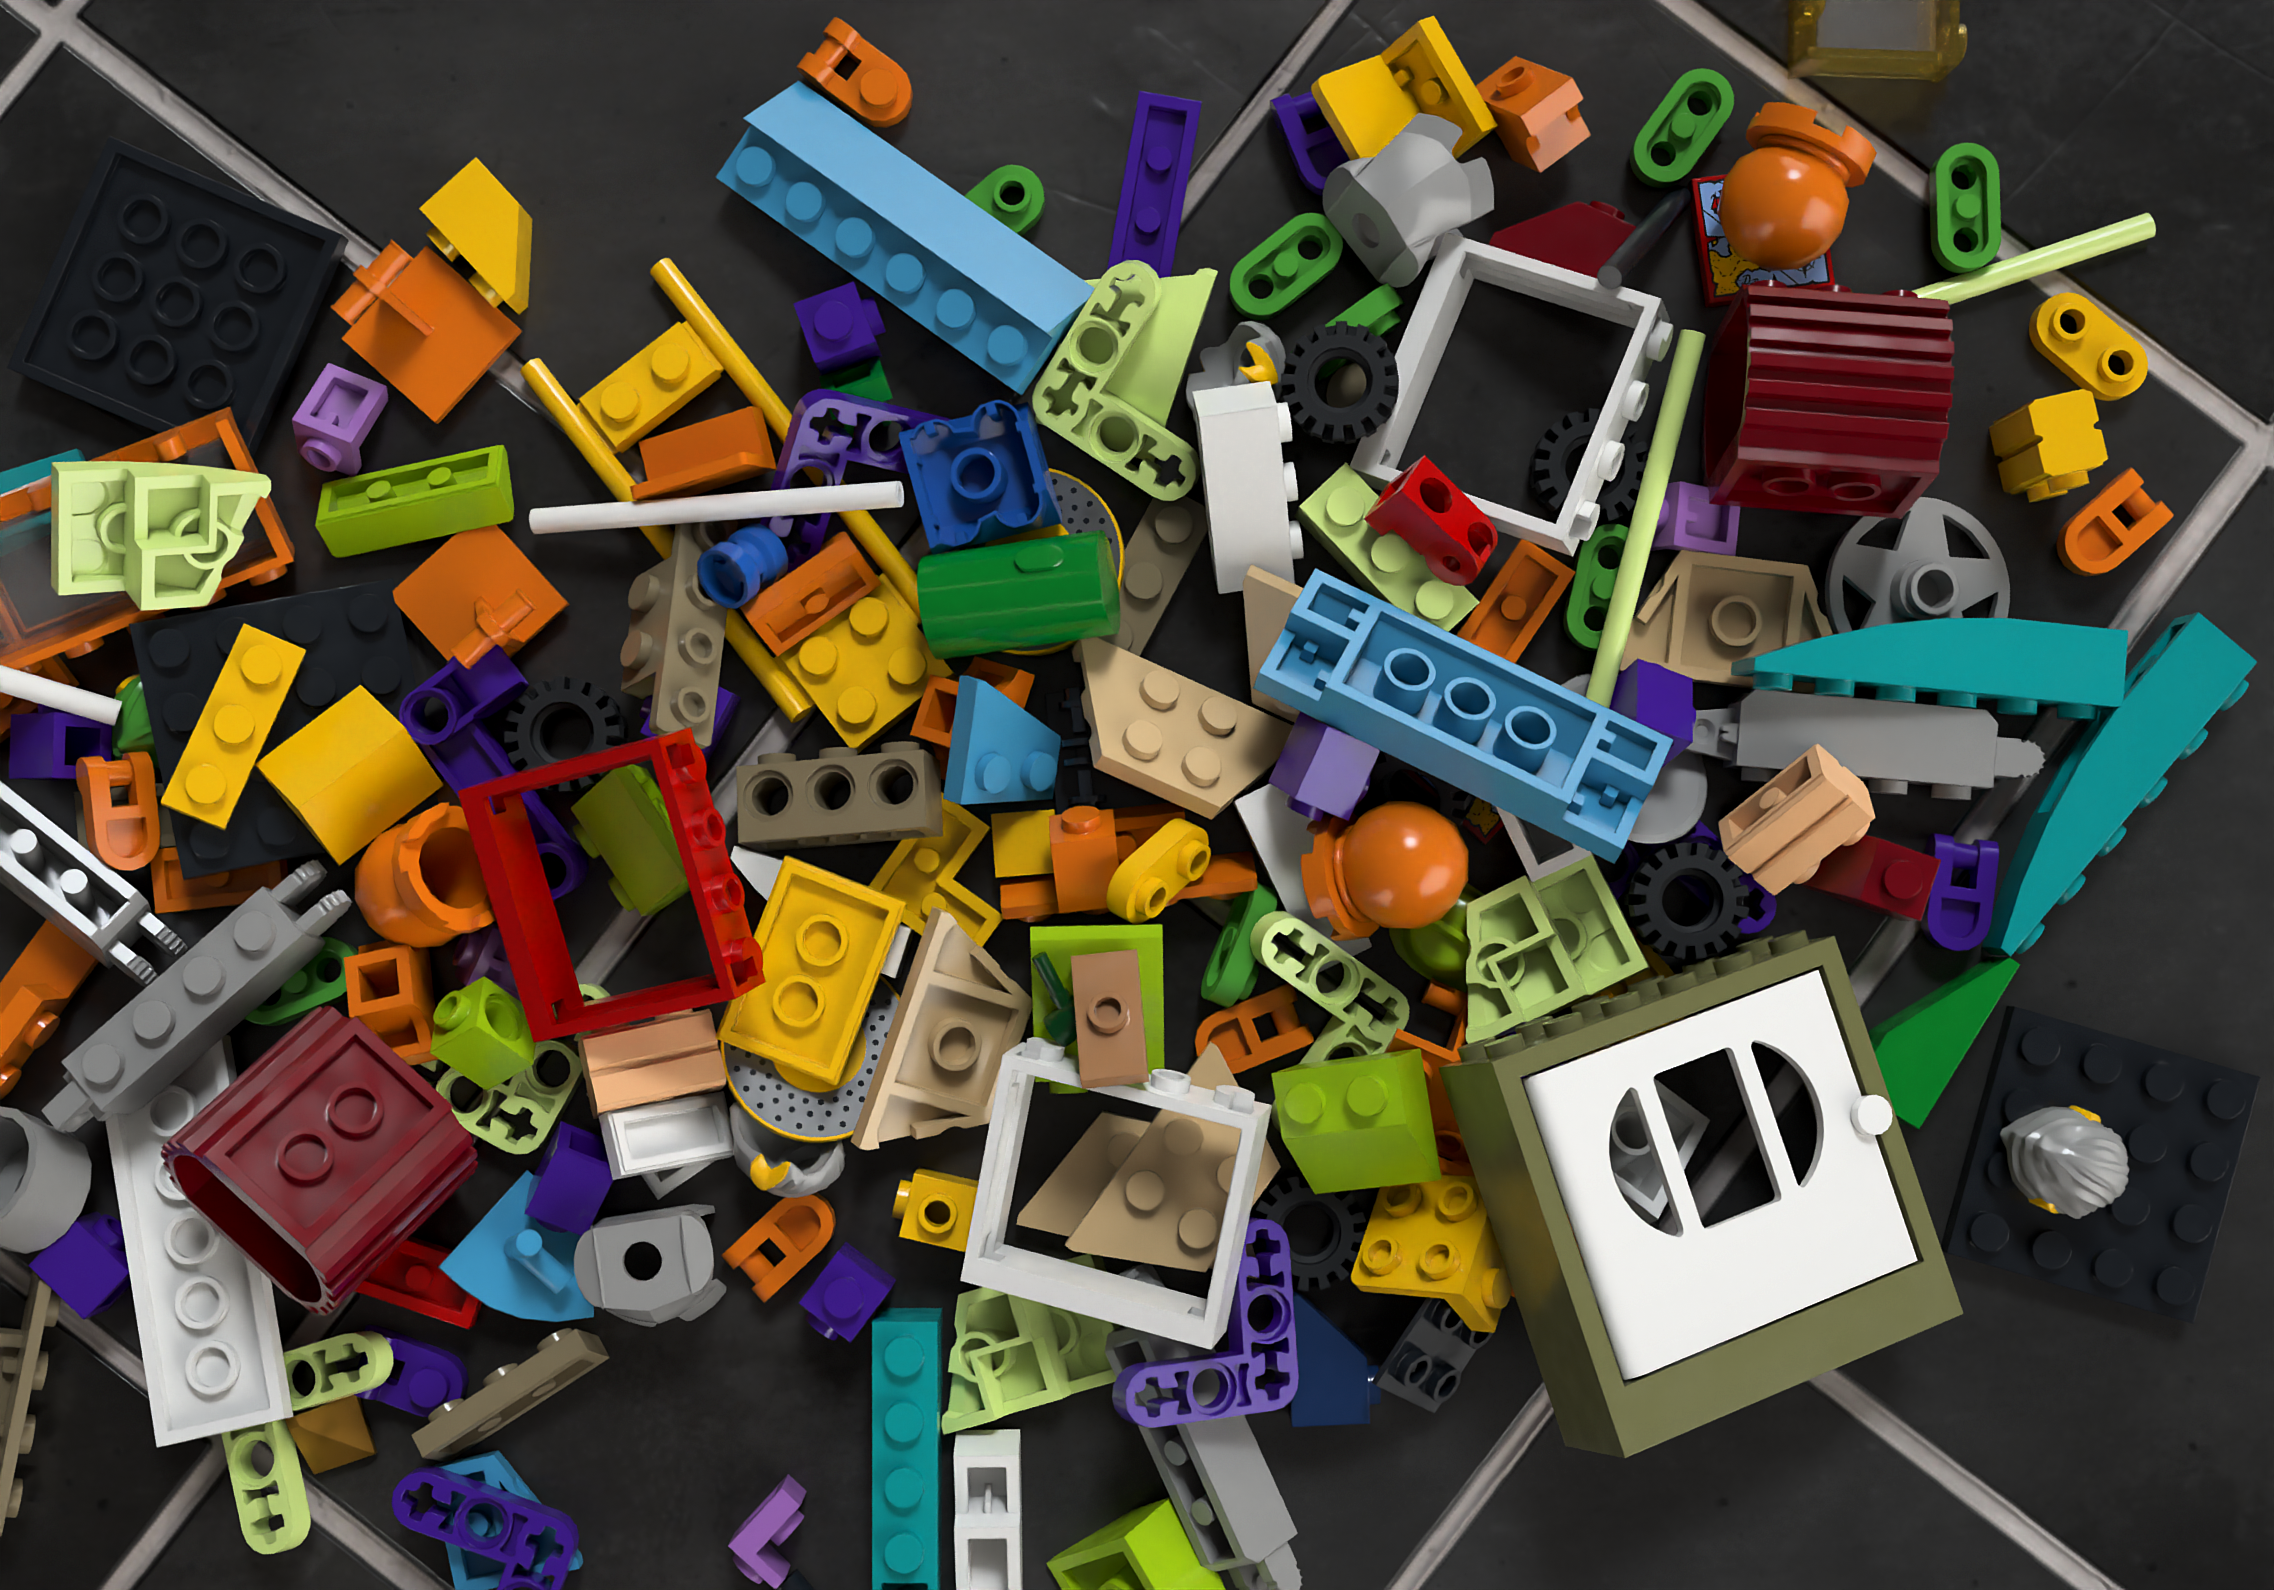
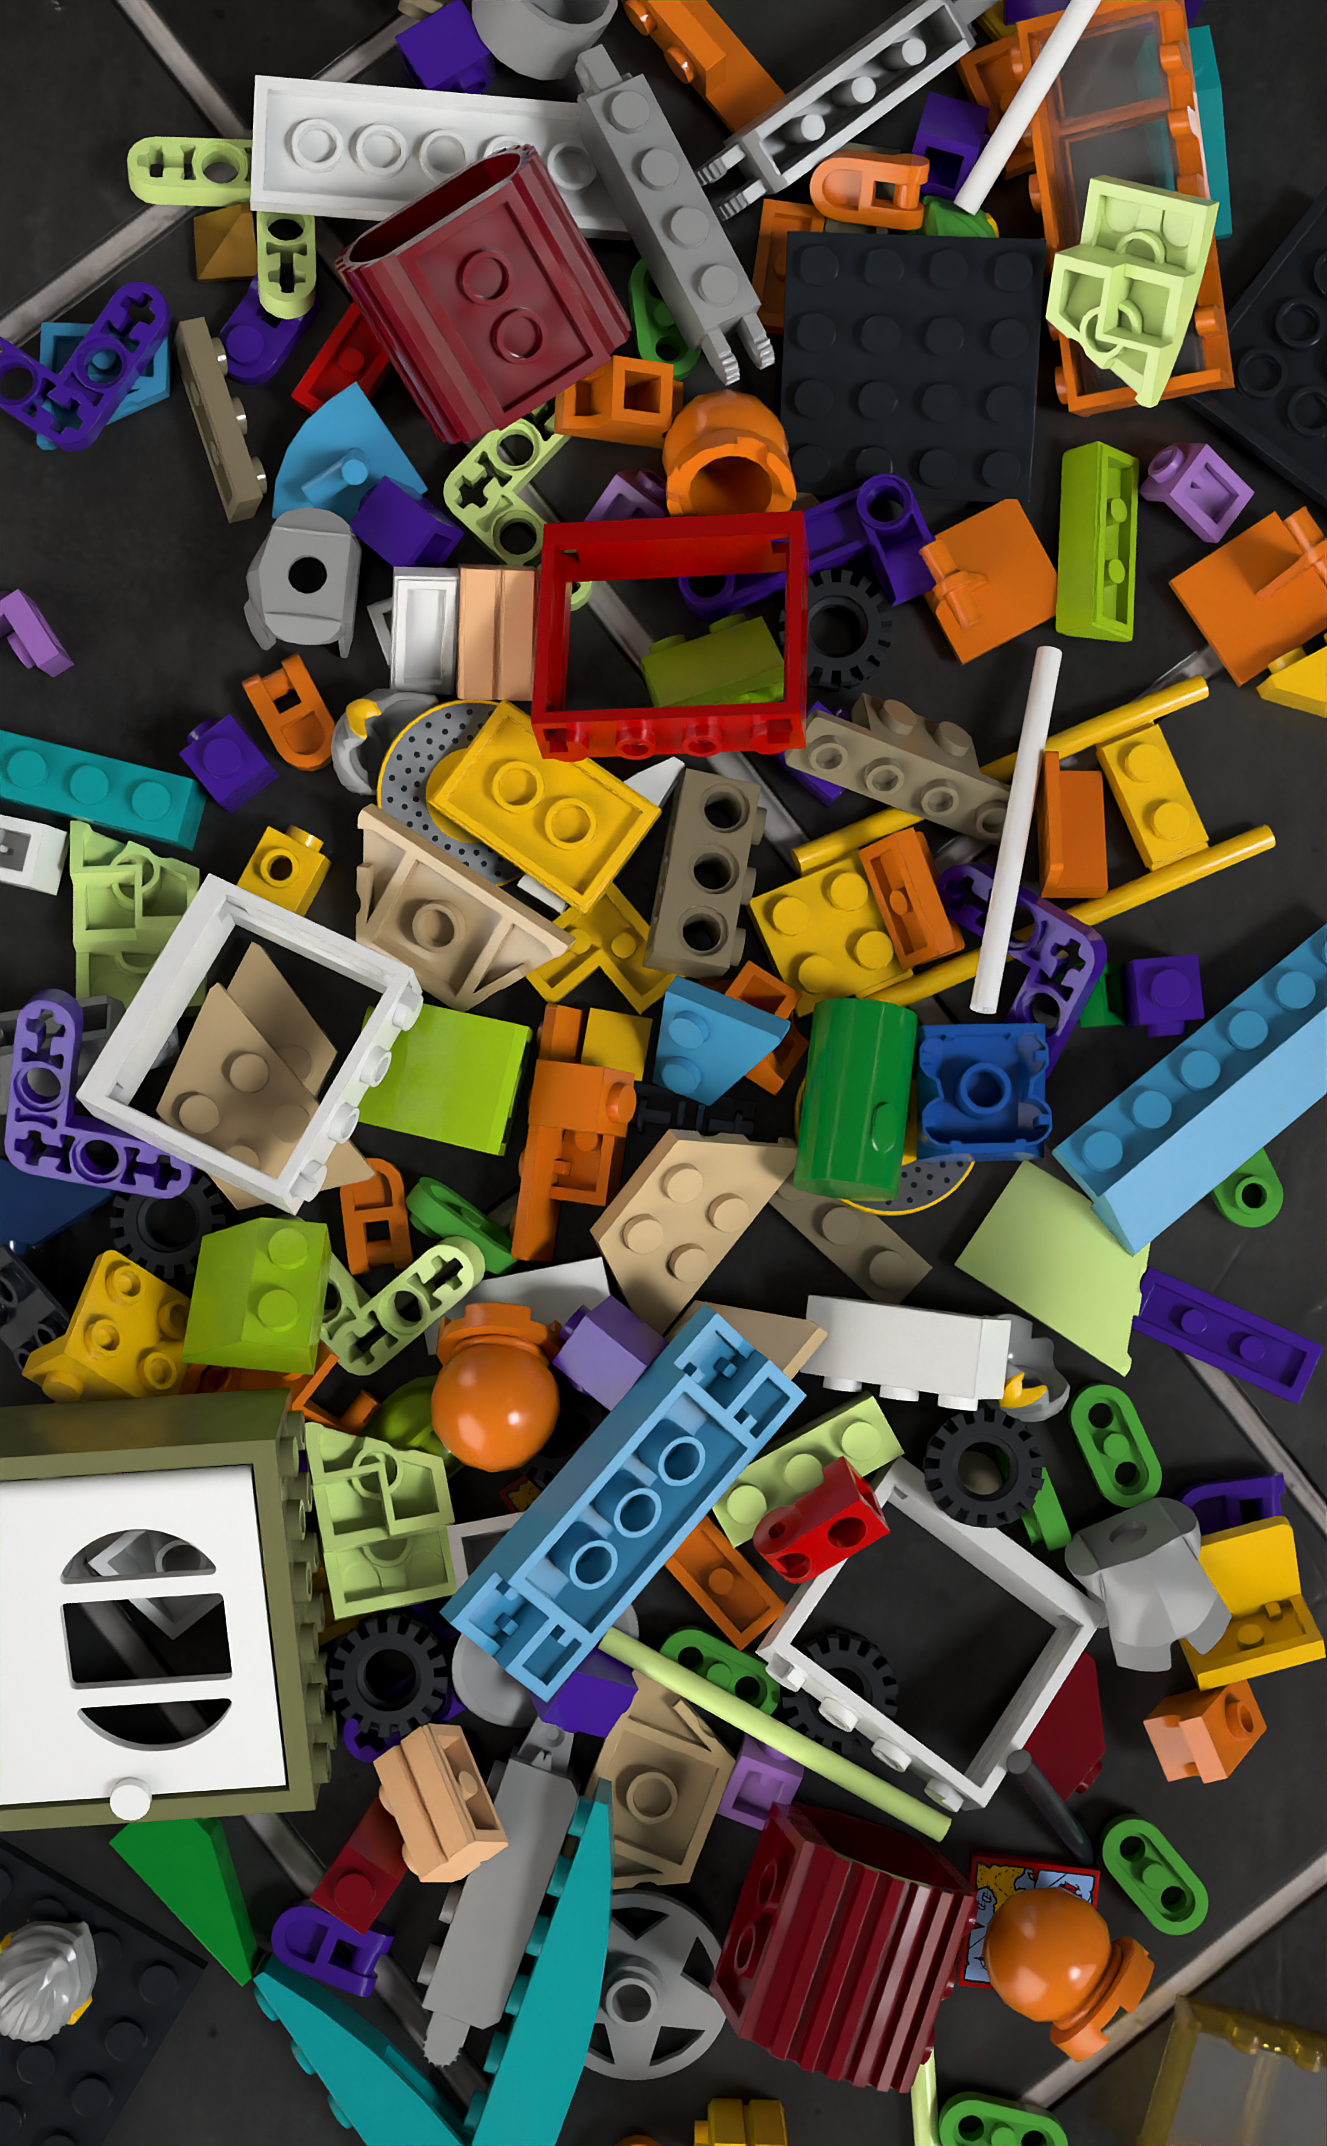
camera: 105 degrees right, 0 degrees up
yellow plate [160,623,306,831] -> none
yellow slope [255,685,443,866] -> none
lime brick [430,976,536,1091] -> none
blue wheel [697,523,788,609] -> none
dark green hand [1031,951,1077,1047] -> none
yellowish green beam [1032,260,1201,501] -> none
medium nougat plate [1071,949,1149,1089] -> none
yellow plate [1106,818,1211,925] -> none

